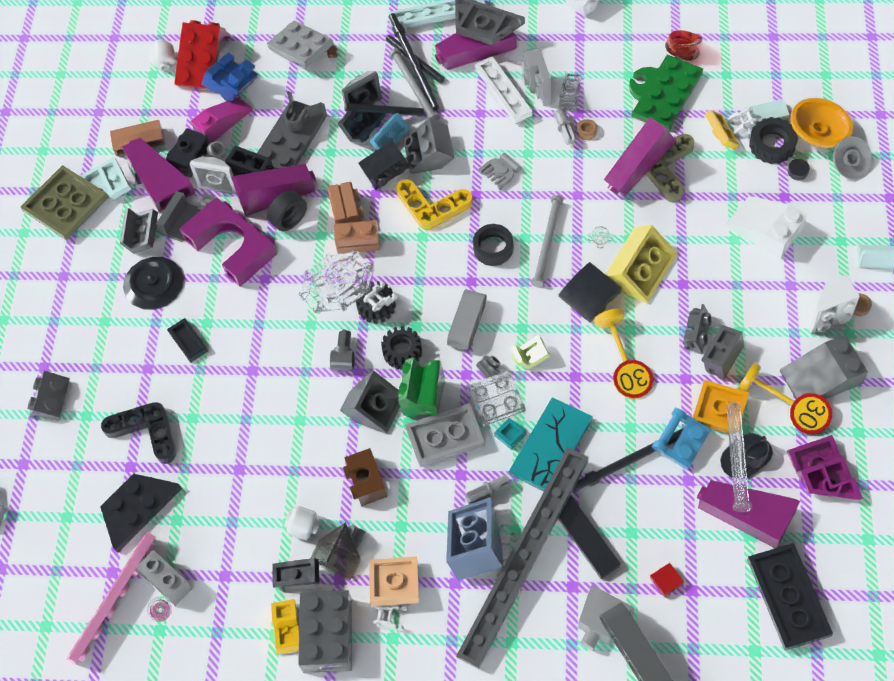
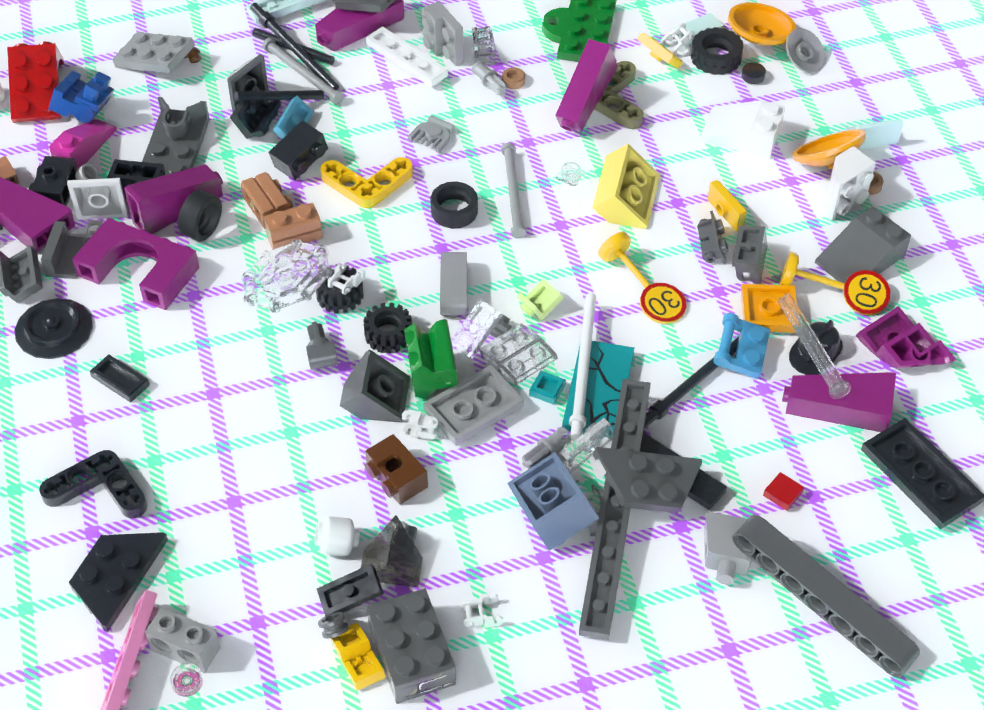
camera: 25 degrees left, 10 degrees down
light nougat plate [369,556,420,607] -> none
dark grey slope [403,117,455,174] -> none
black slope [558,262,622,323] -> none
none -> dark grey bush [318,612,349,639]
none -> white piece [402,409,438,440]
none -> clear plate [451,299,503,359]
none -> clear plate [560,418,613,473]
none -> white bar [569,293,596,441]
none -> dark grey wing [593,447,702,513]
none -> yellow plate [707,180,747,232]
none -> light orange dish [792,129,866,169]

